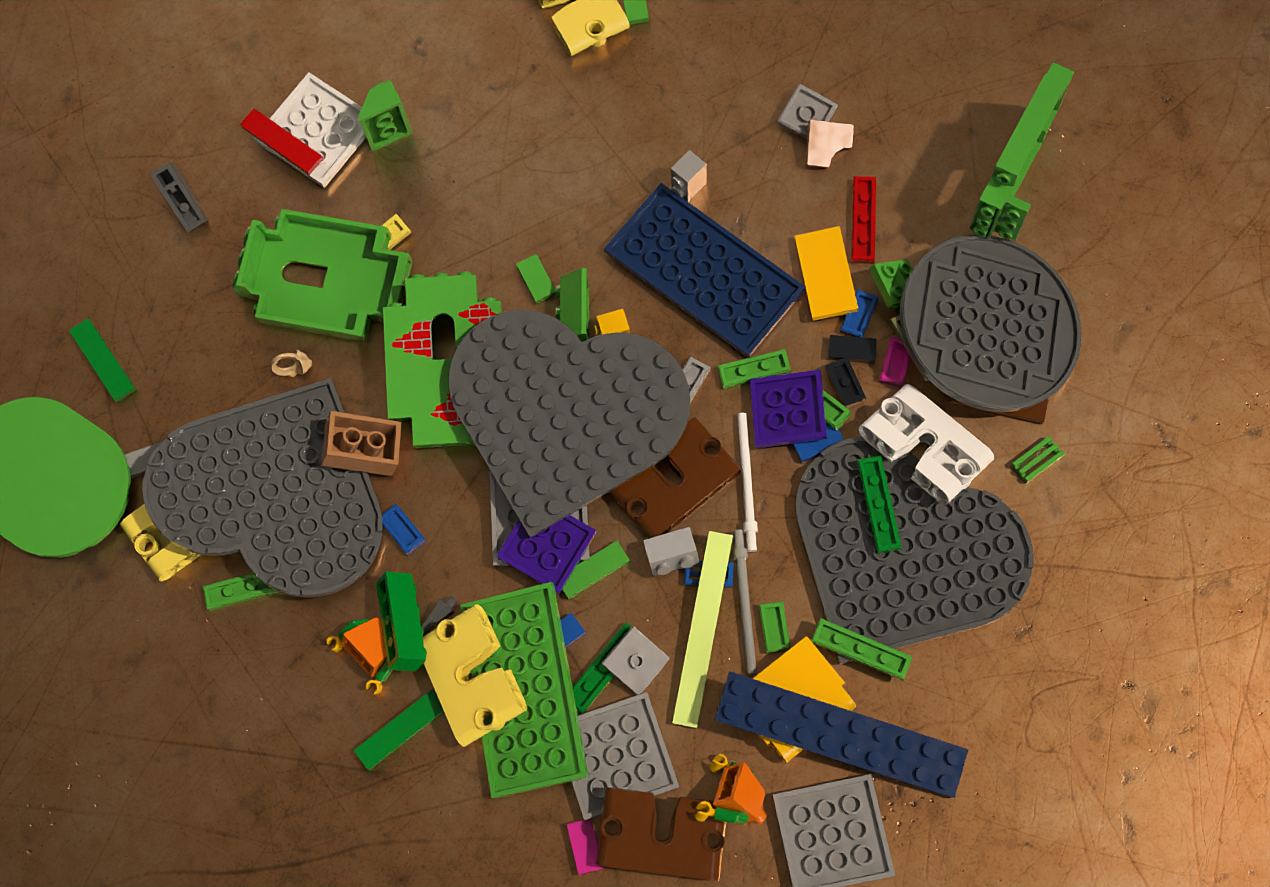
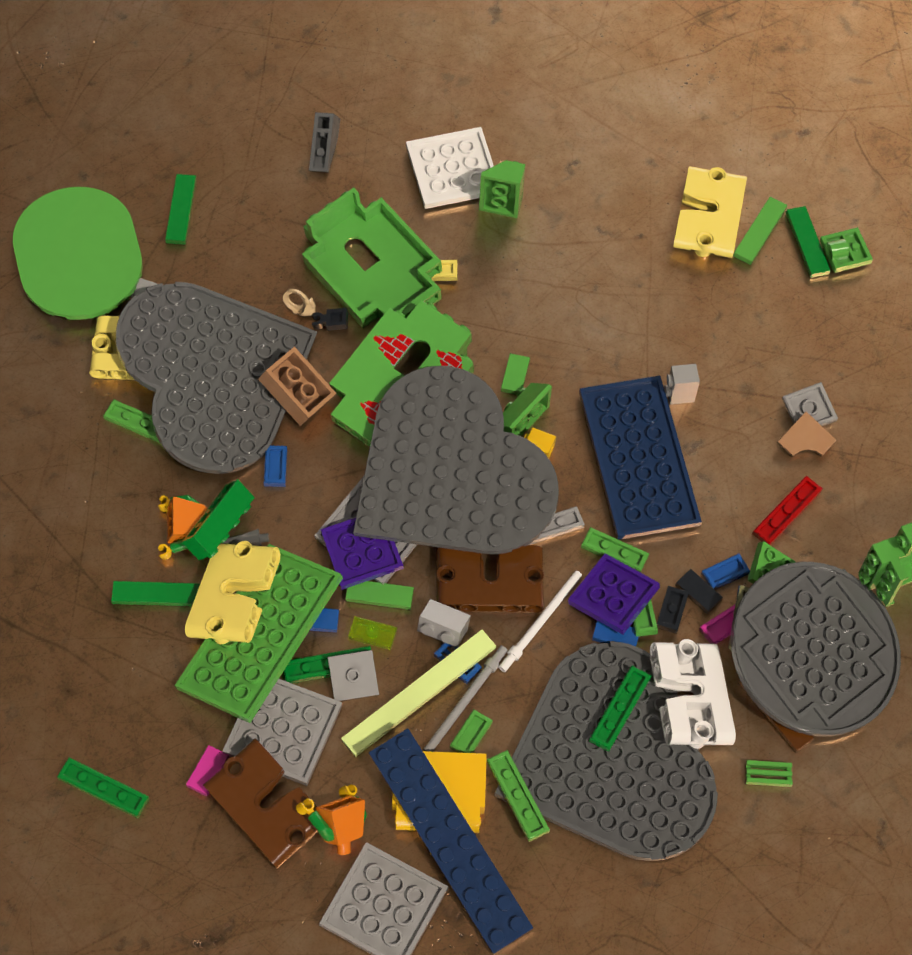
camera: 30 degrees right, 10 degrees down
red tile [240,108,323,175] -> none
yellow tile [795,226,858,321] -> none
none -> black plate [312,308,348,331]
none -> clear neon green plate [348,616,397,650]

